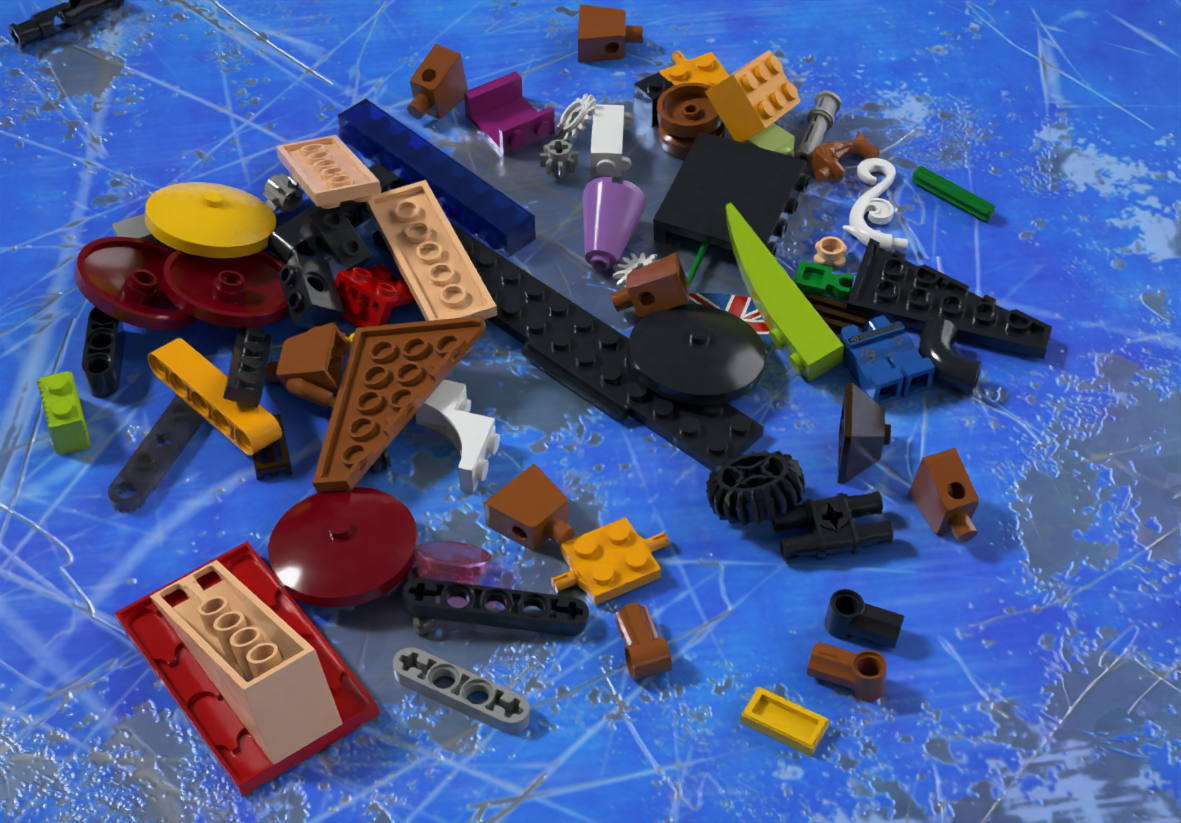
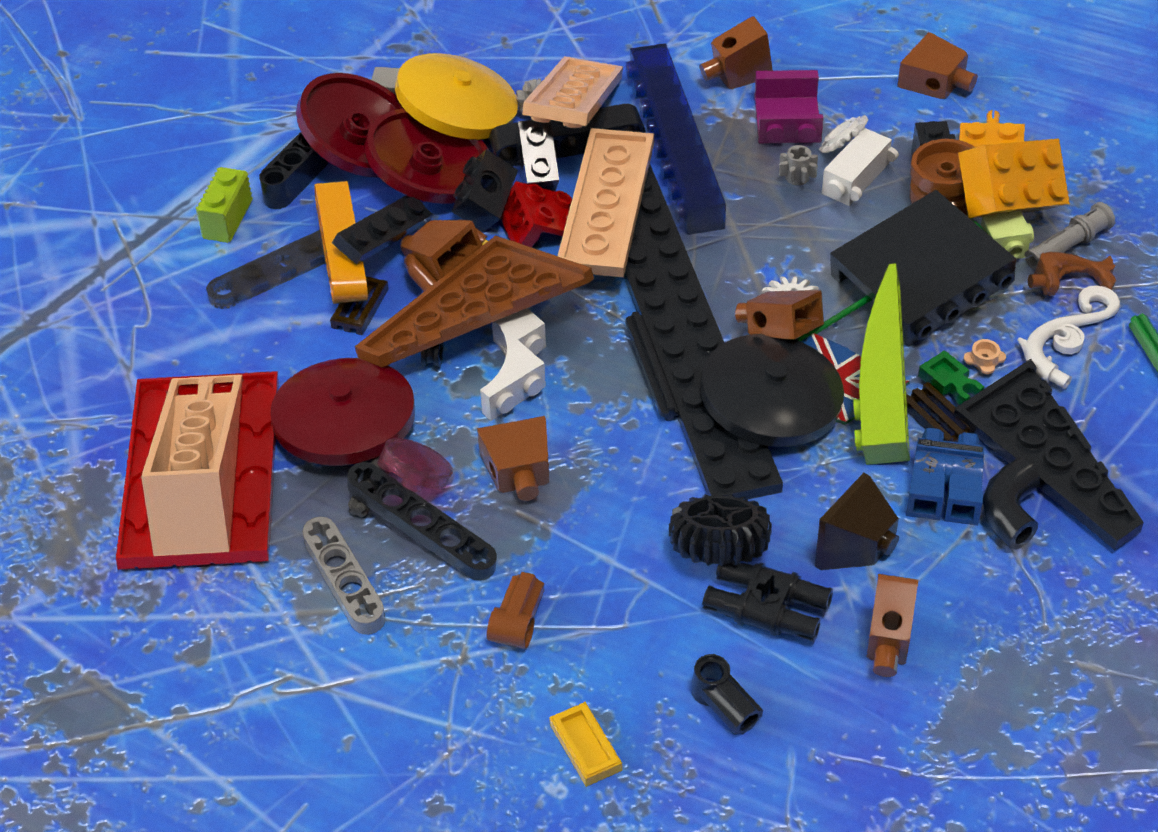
camera: 35 degrees right, 0 degrees up
light orange plate [550,517,670,605] -> none
medium lavender cone [582,177,646,271] -> none
dark orange piece [807,642,887,701] -> none

